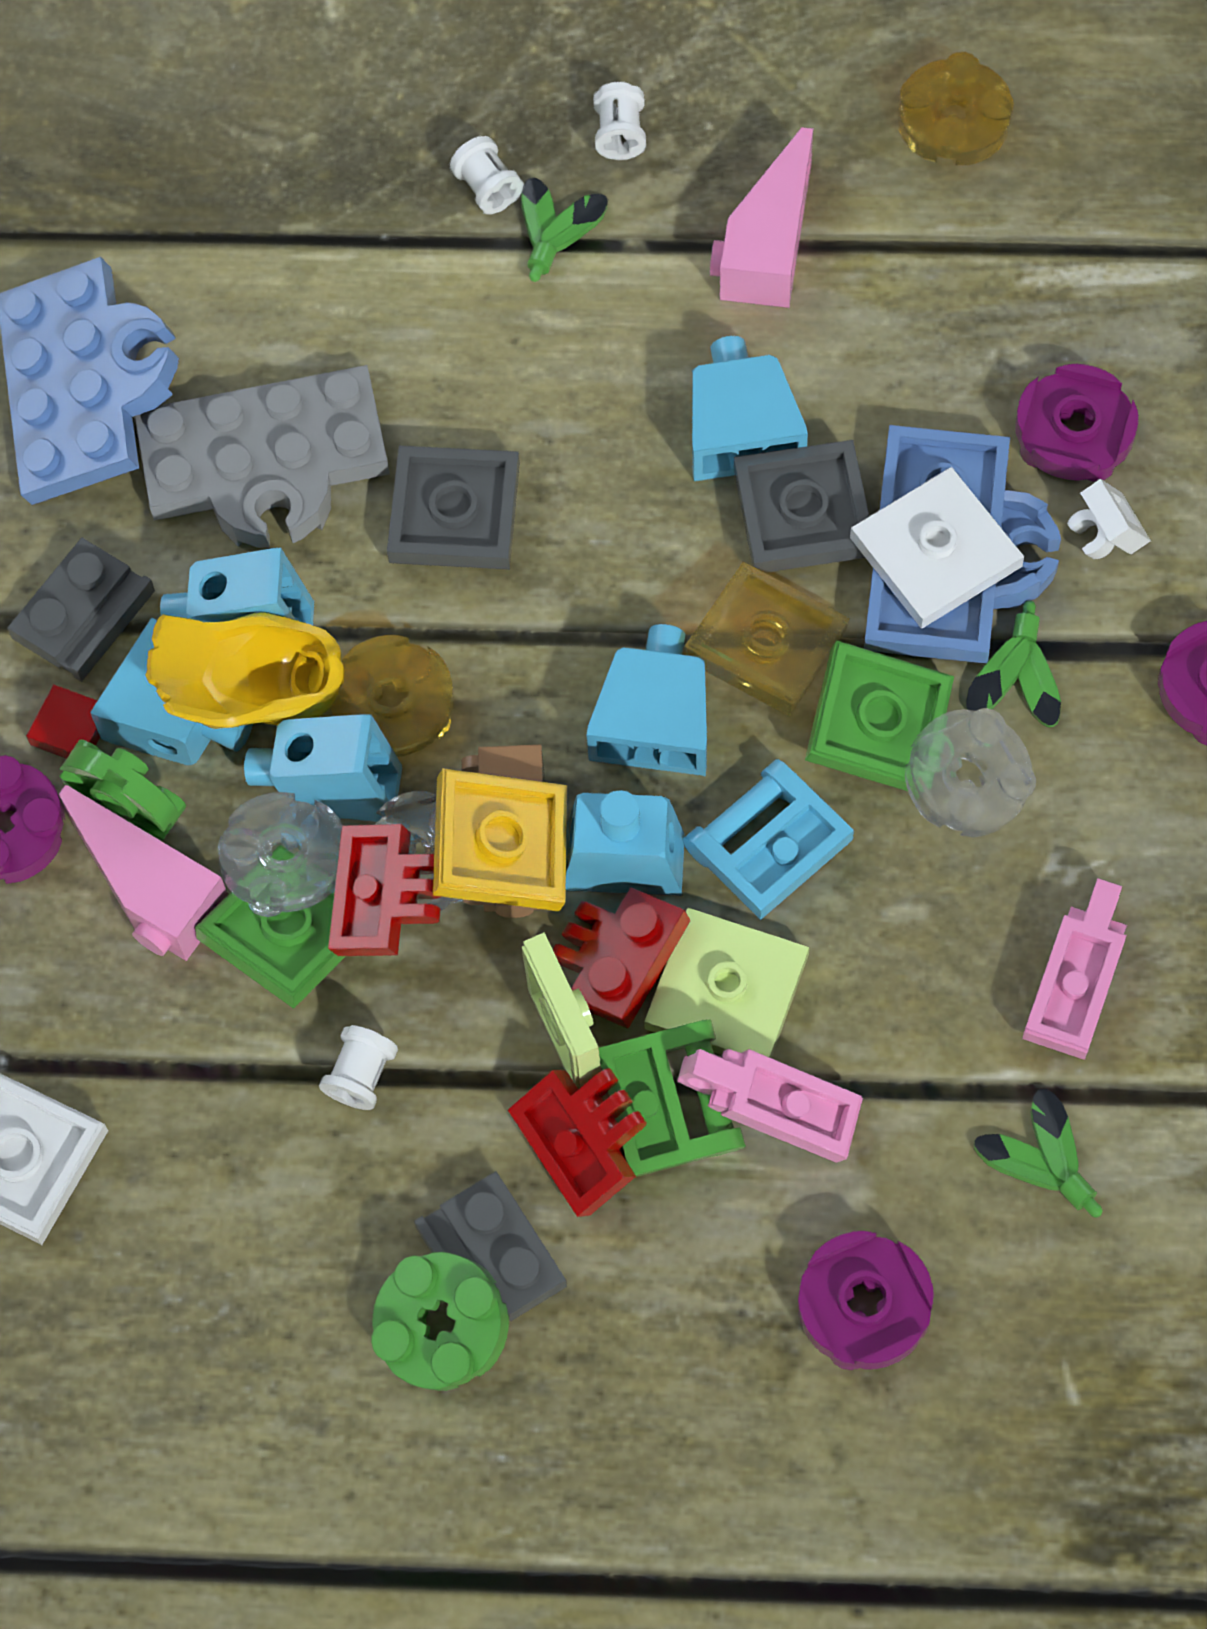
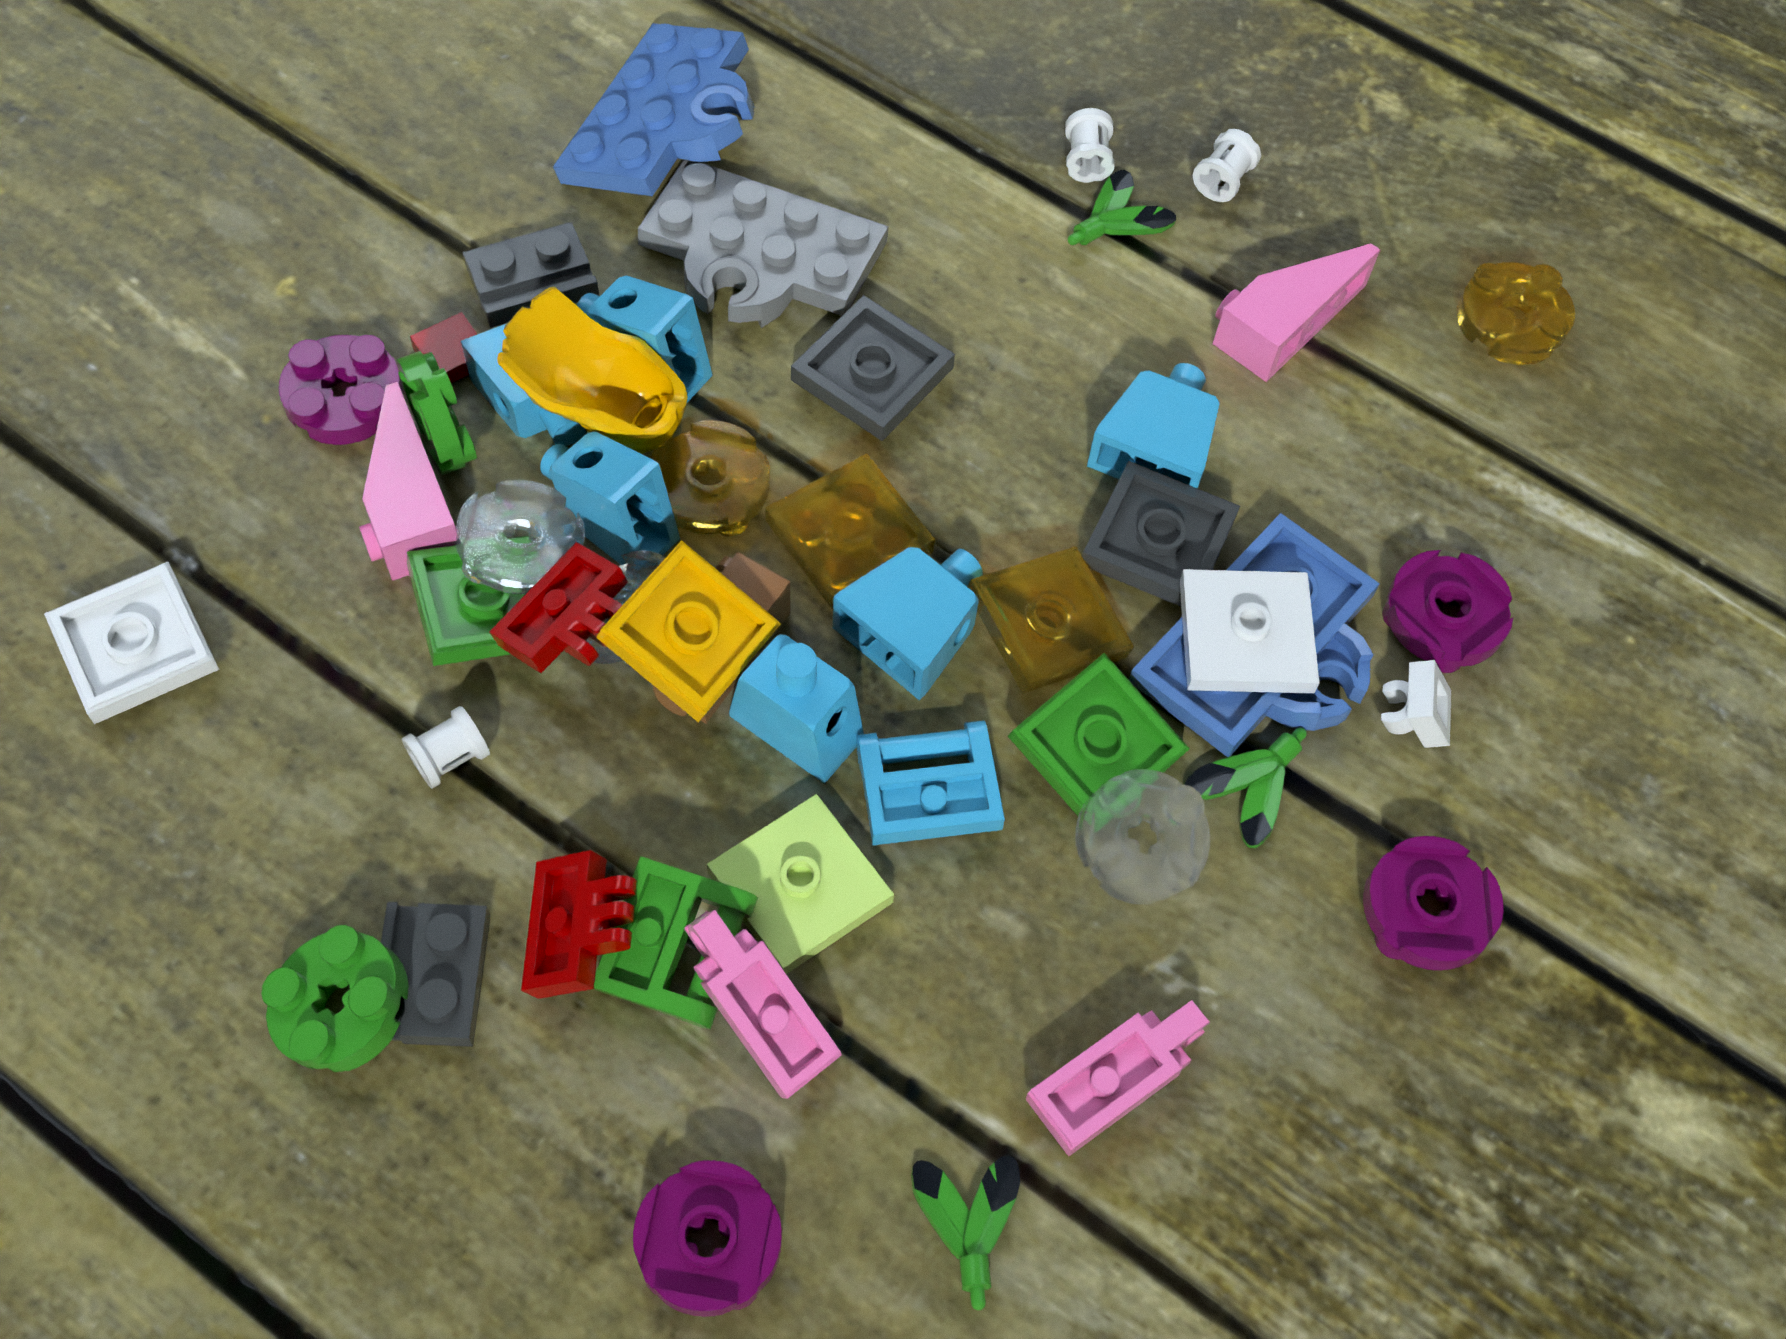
camera: 25 degrees right, 5 degrees down
yellowish green plate [522,933,601,1089] -> none
red hinge [553,887,690,1029] -> none
none -> clear yellow plate [765,453,935,609]

